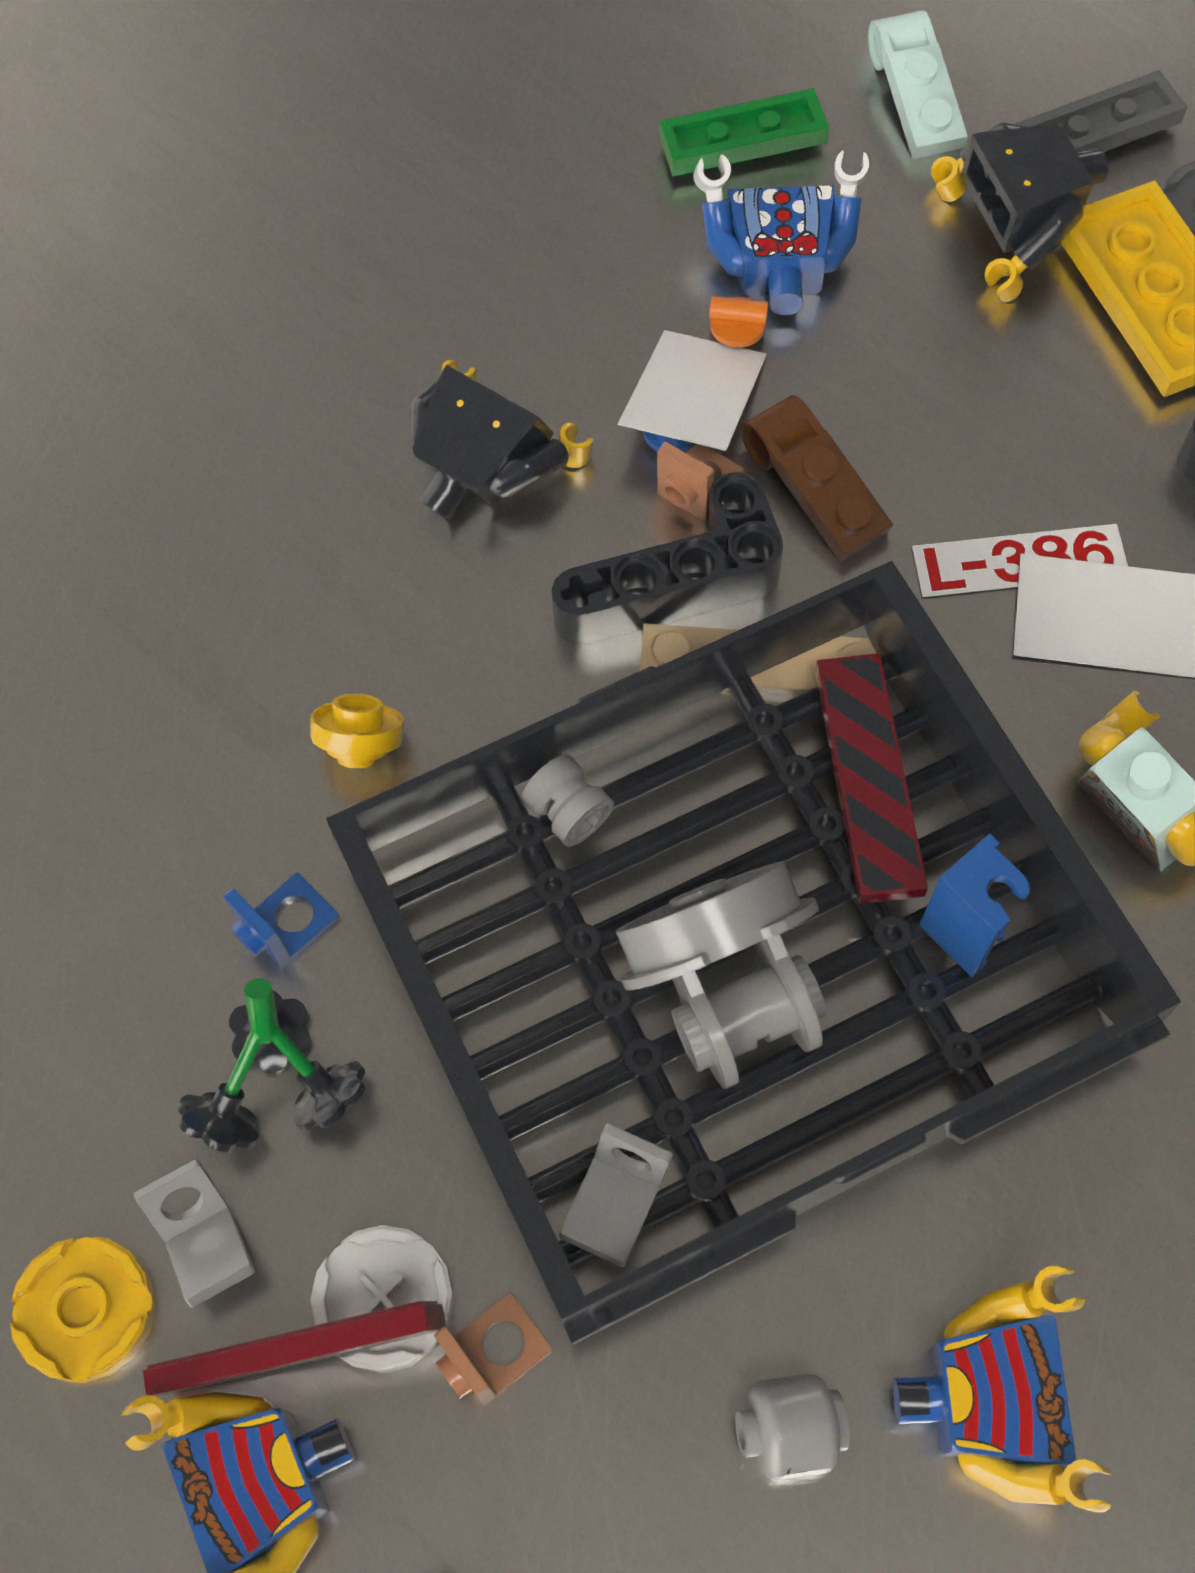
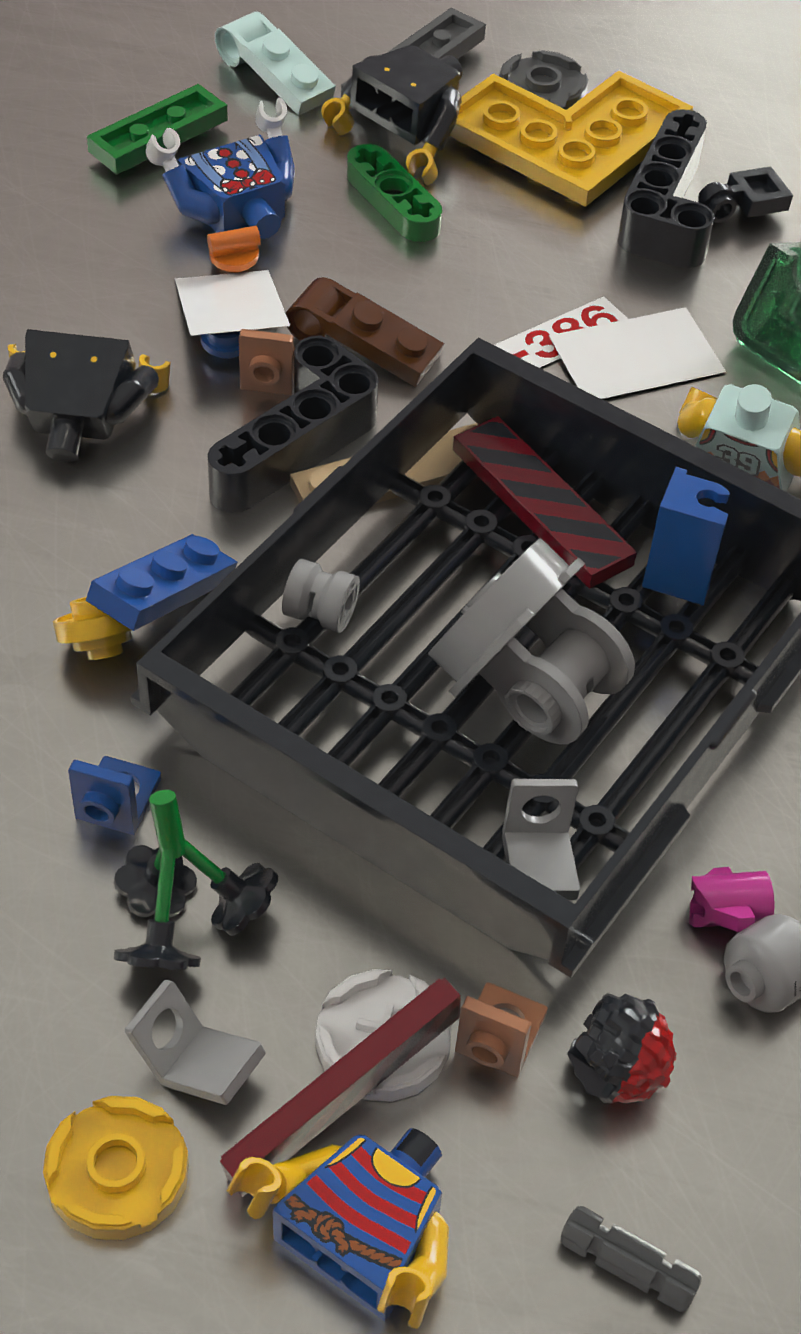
camera: 35 degrees left, 15 degrees down
none -> blue plate [86,534,238,631]
none -> green beam [347,144,442,242]
none -> black piece [567,993,677,1104]
none -> dark pink piece [689,867,775,932]

